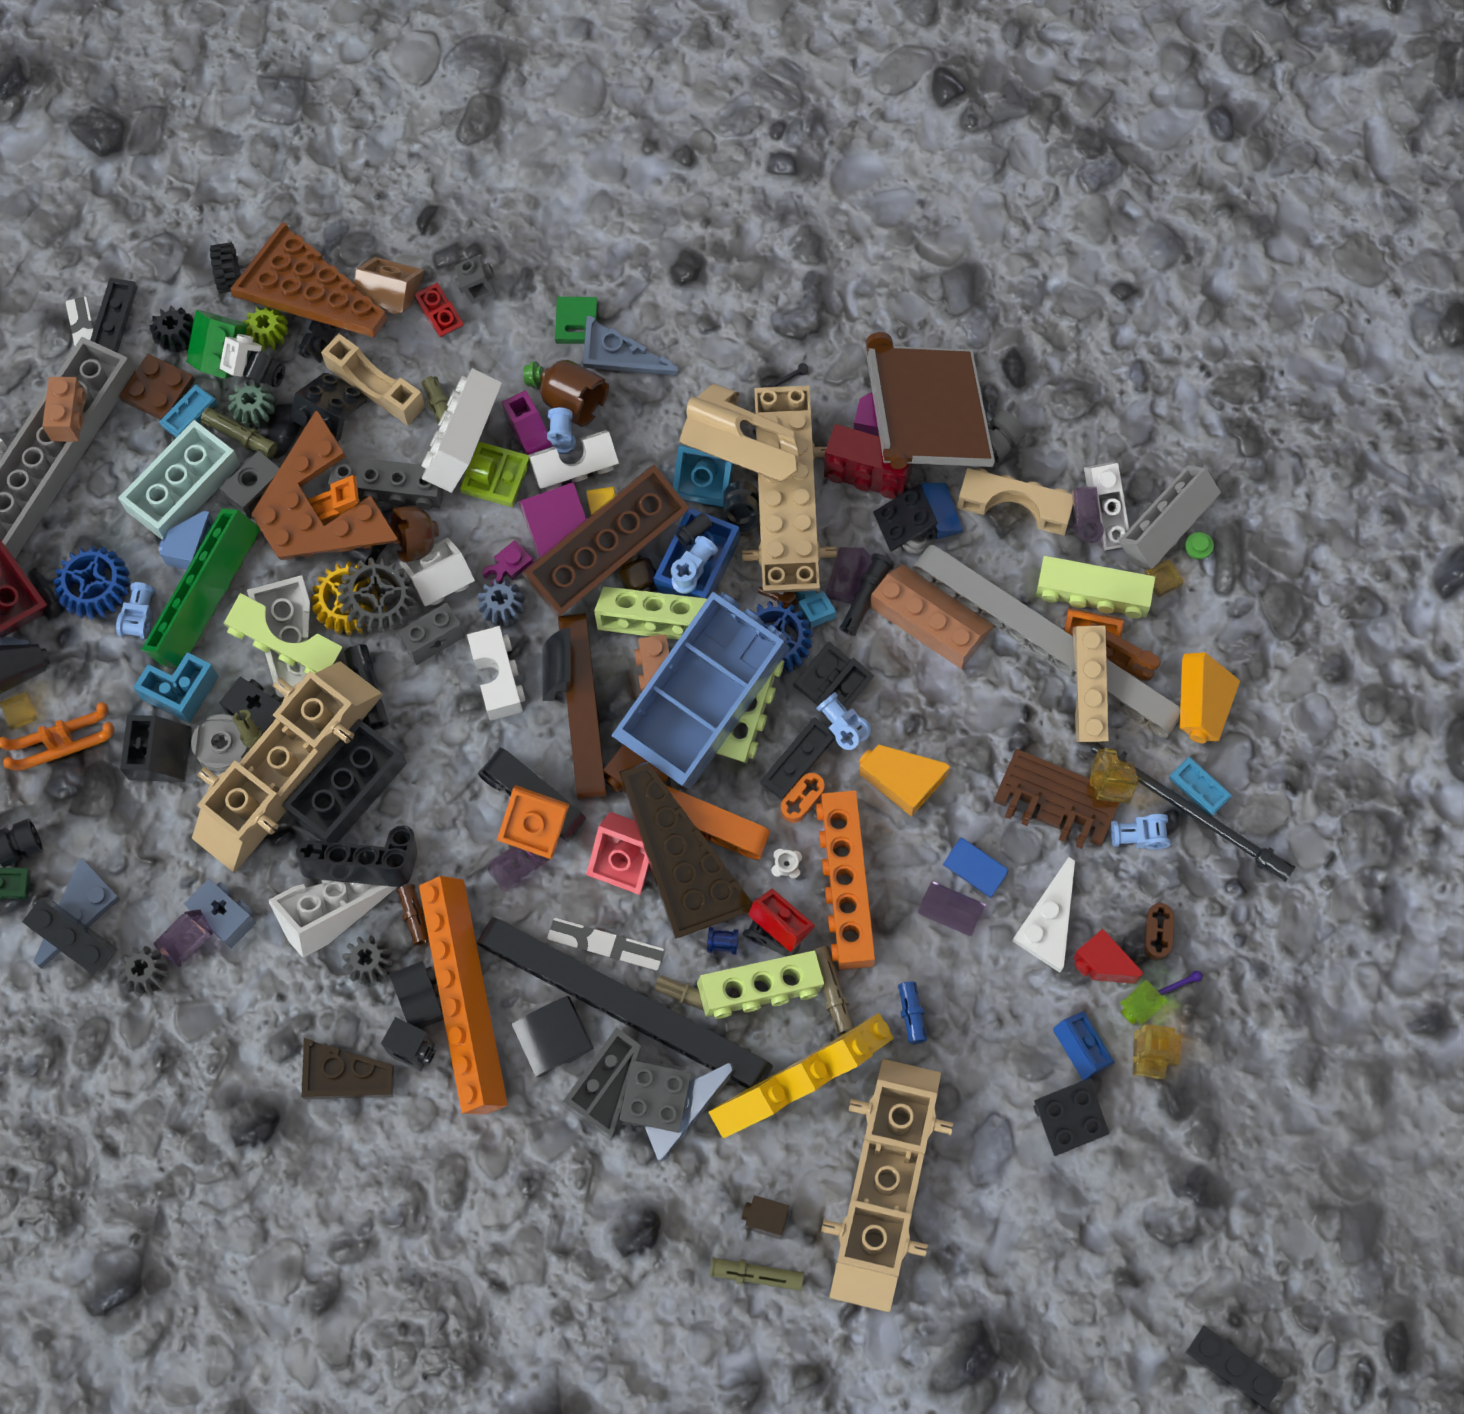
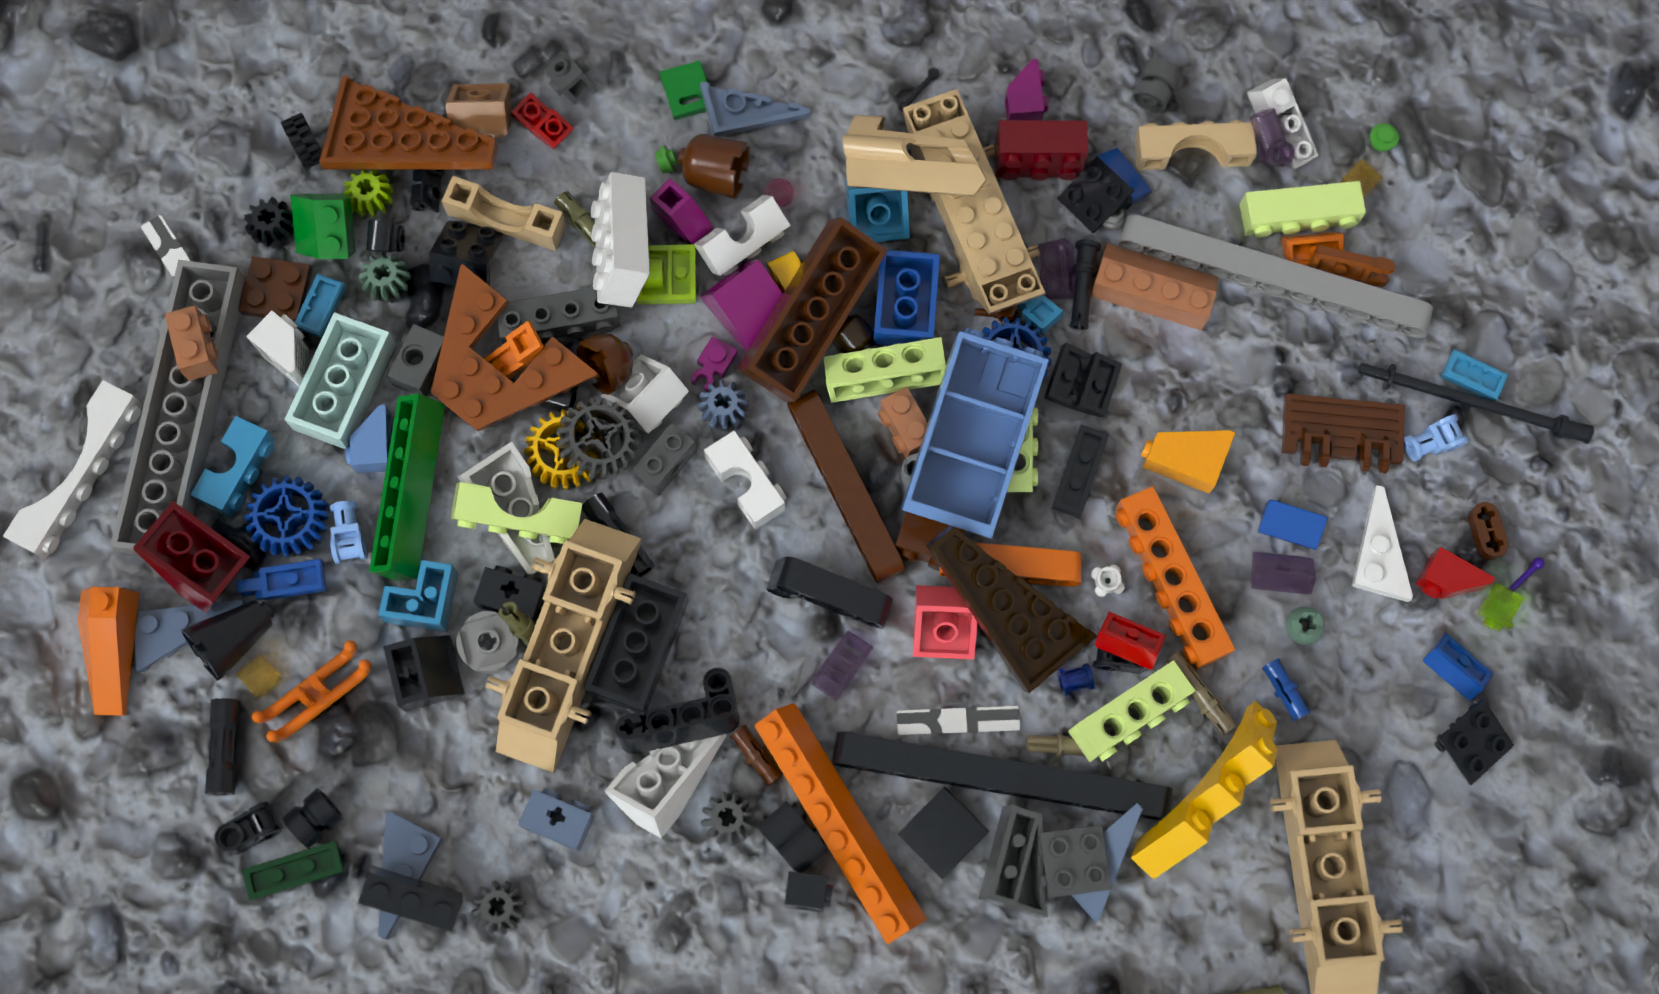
camera: 25 degrees left, 5 degrees up
black plate [90,278,138,353] -> none
clear purple slope [153,909,214,967] -> none
olive pin [201,407,278,459] -> none
white bracket [219,334,262,377] -> none
dark brown wing [301,1038,394,1099] -> none
orange tile [497,785,570,859] -> none
black slope [542,628,571,701] -> none
light blue connector [547,408,576,454] -> none
light blue connector [671,536,718,594] -> none
black pin [676,512,713,546] -> none
black wheel [723,481,760,532] -> none
dark brown brick [741,1195,790,1240] -> none
orange beam [781,773,825,823] -> none
light blue connector [816,692,871,750] -> none
reddish brown door [865,332,995,469] -> none
tan arch [1073,626,1108,742] -> none
clear yellow brick [1090,748,1138,804] -> none
light grey brick [1118,465,1221,569] -> none
clear yellow brick [1133,1024,1181,1079] -> none
light orange slope [1180,652,1240,743] -> none
none -> dark azure arch [190,416,275,518]
none -> blue hinge [237,559,327,601]
none -> white slope [246,310,309,387]
none -> clear pink plate [765,178,794,207]
none -> sand green piece [1286,607,1325,645]

